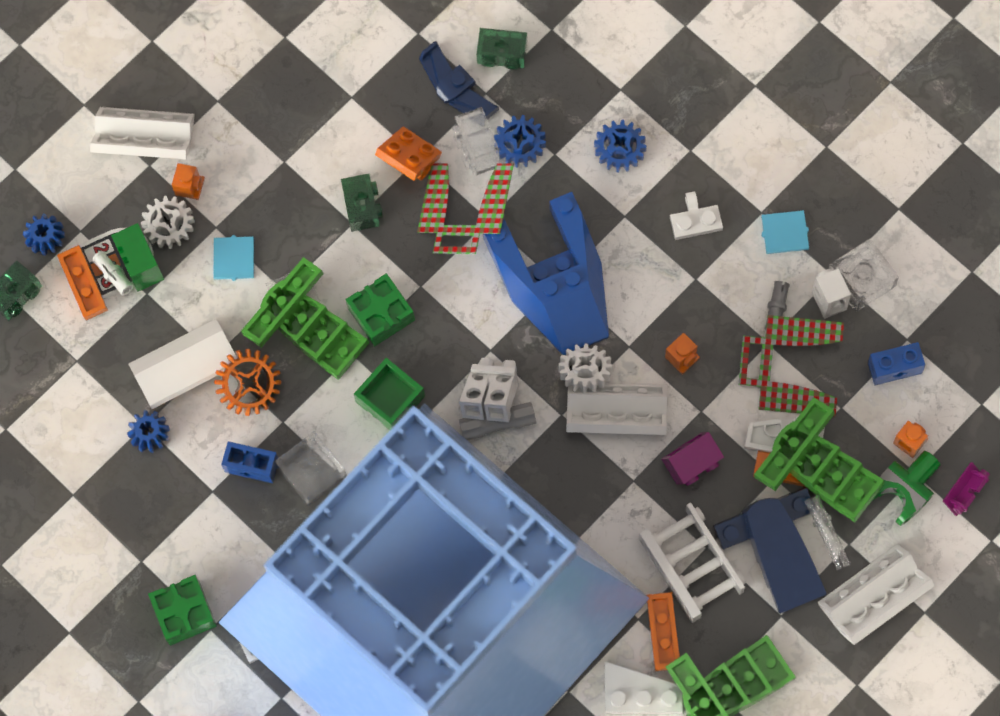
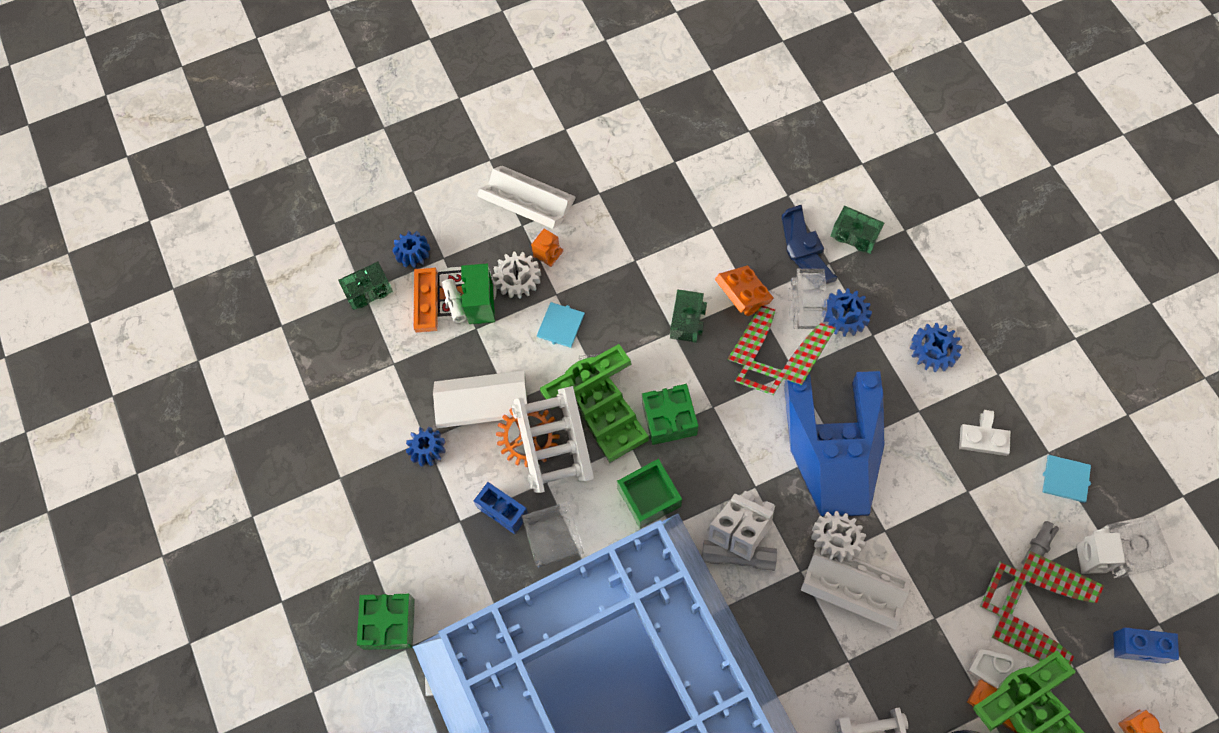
camera: 20 degrees right, 5 degrees down
magenta brick [661,432,724,486] -> none
orange brick [665,333,700,375] -> none
none -> white fence [512,386,594,493]

